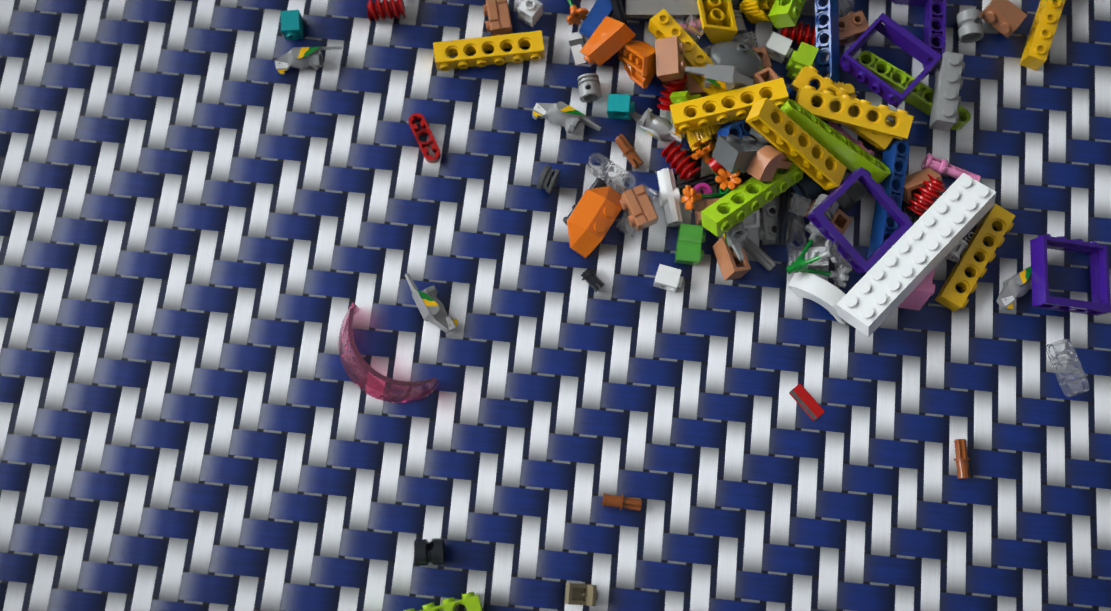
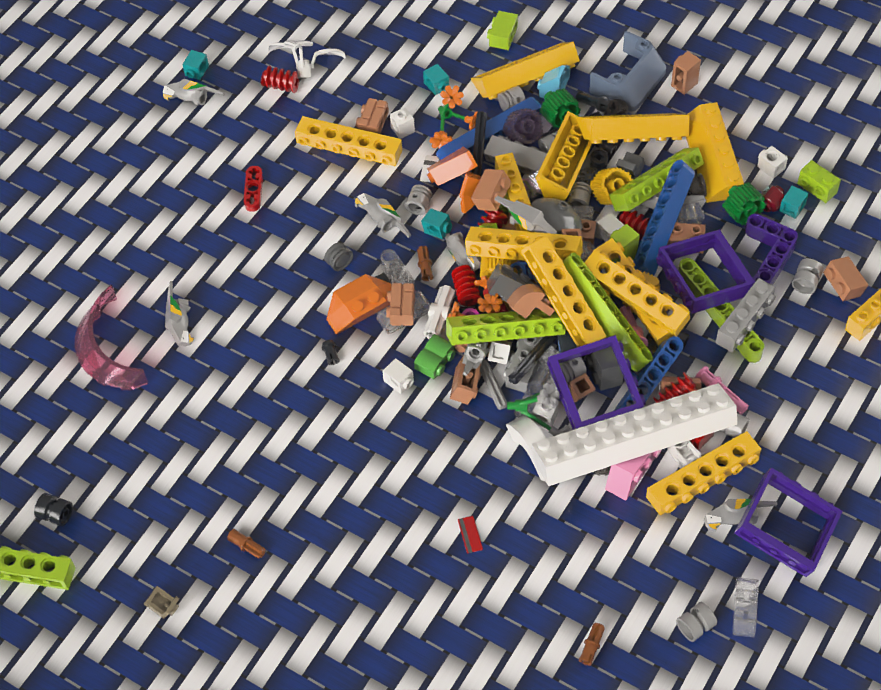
camera: 30 degrees right, 20 degrees down
none -> light grey wheel [676,602,717,642]

